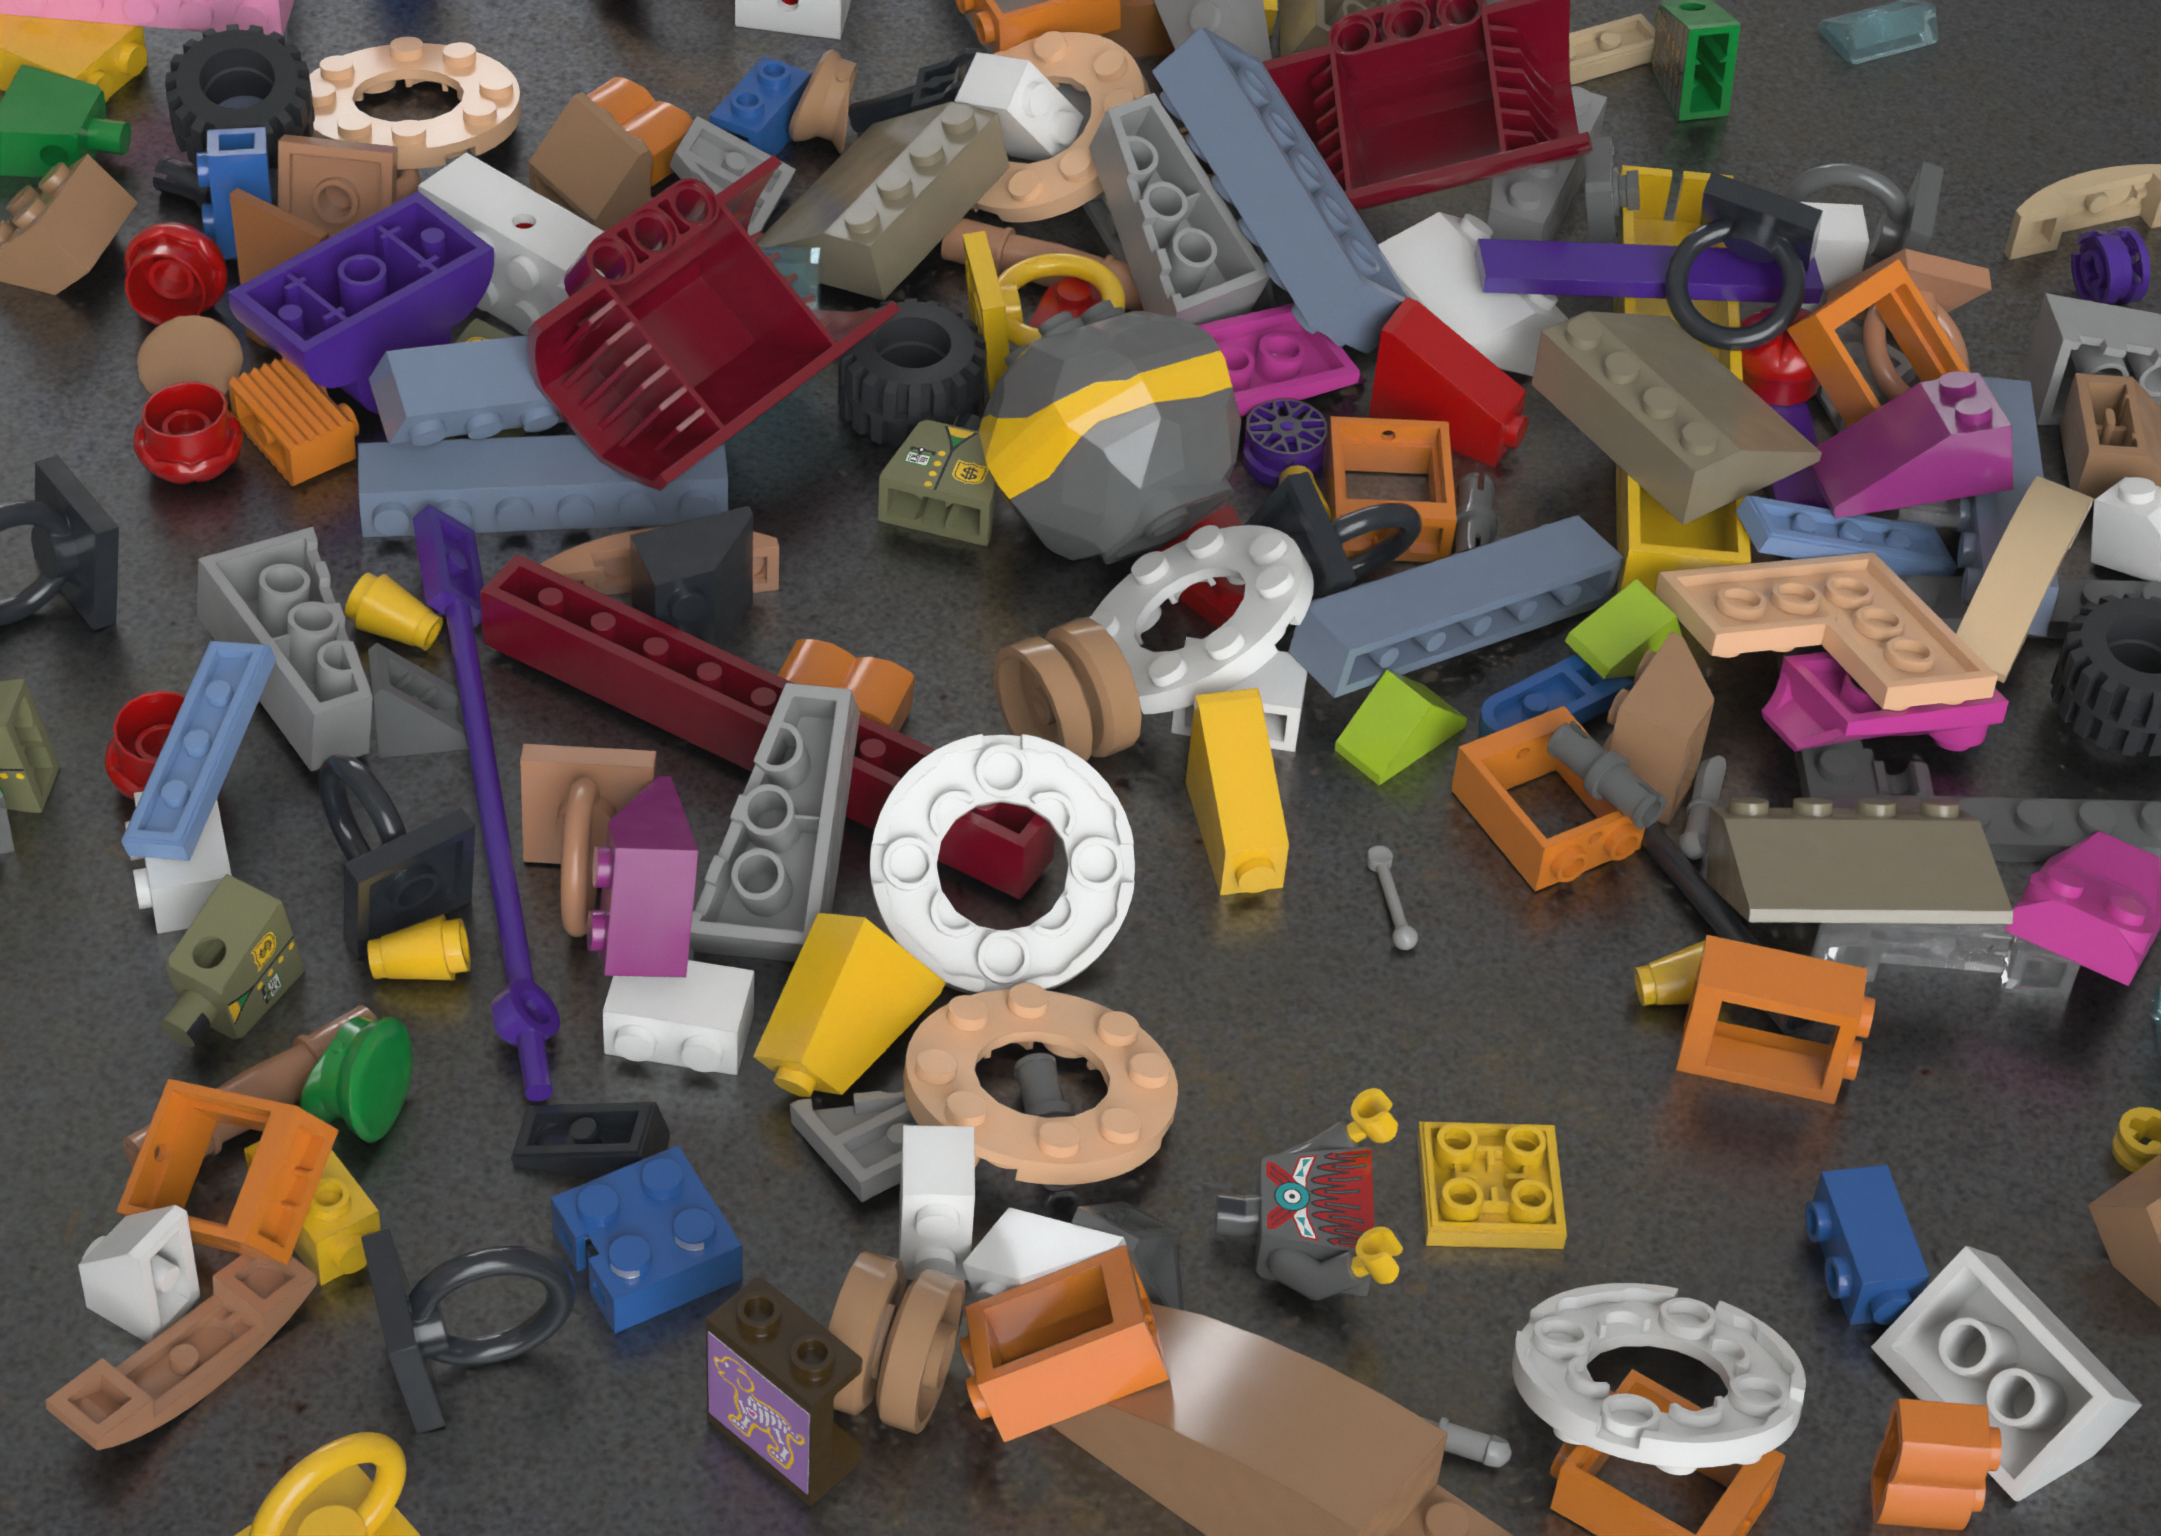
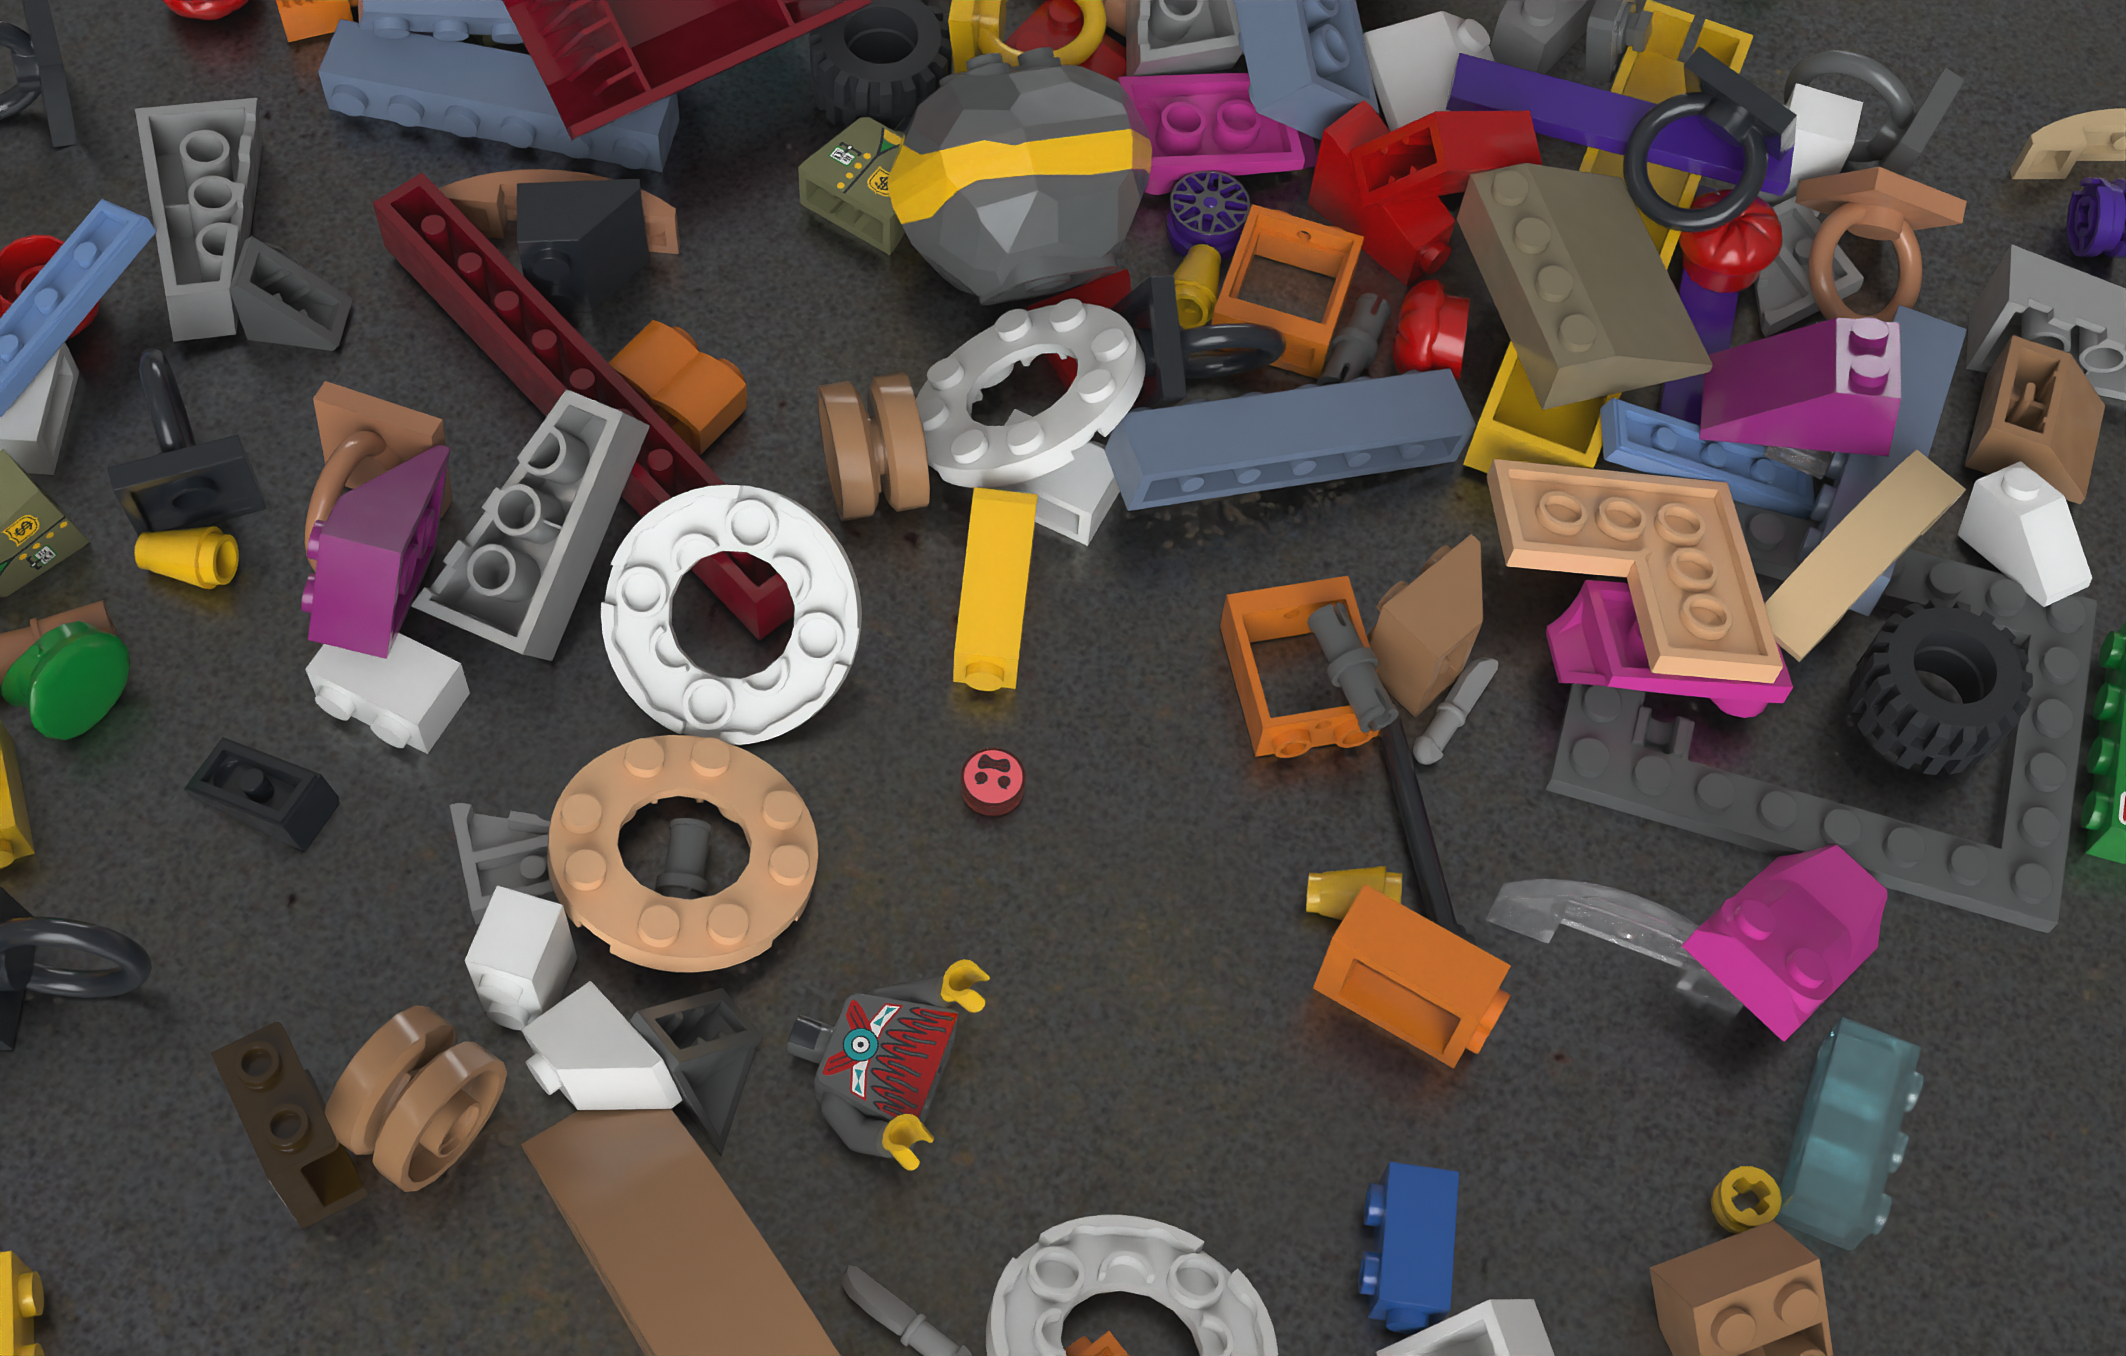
camera: 15 degrees right, 15 degrees up
yellow cone [345,572,443,651] -> none
dark purple bar [412,504,560,1102] -> none
blue piece [551,1145,743,1334] -> none
yellow slope [753,913,946,1097] -> none
orange window [959,1245,1169,1442] -> none
lime slope [1335,669,1467,785] -> none
light grey hinge [1366,845,1418,951] -> none
yellow tile [1416,1121,1567,1249] -> none
blue plate [1478,654,1634,738] -> none
lime slope [1565,579,1682,679] -> none
dark tan slope [1706,797,2013,924] -> none
orange window [1787,259,1970,427] -> none
none -> tile [960,747,1026,816]
none -> red slope [1350,110,1543,207]
none -> red piece [1393,279,1470,381]

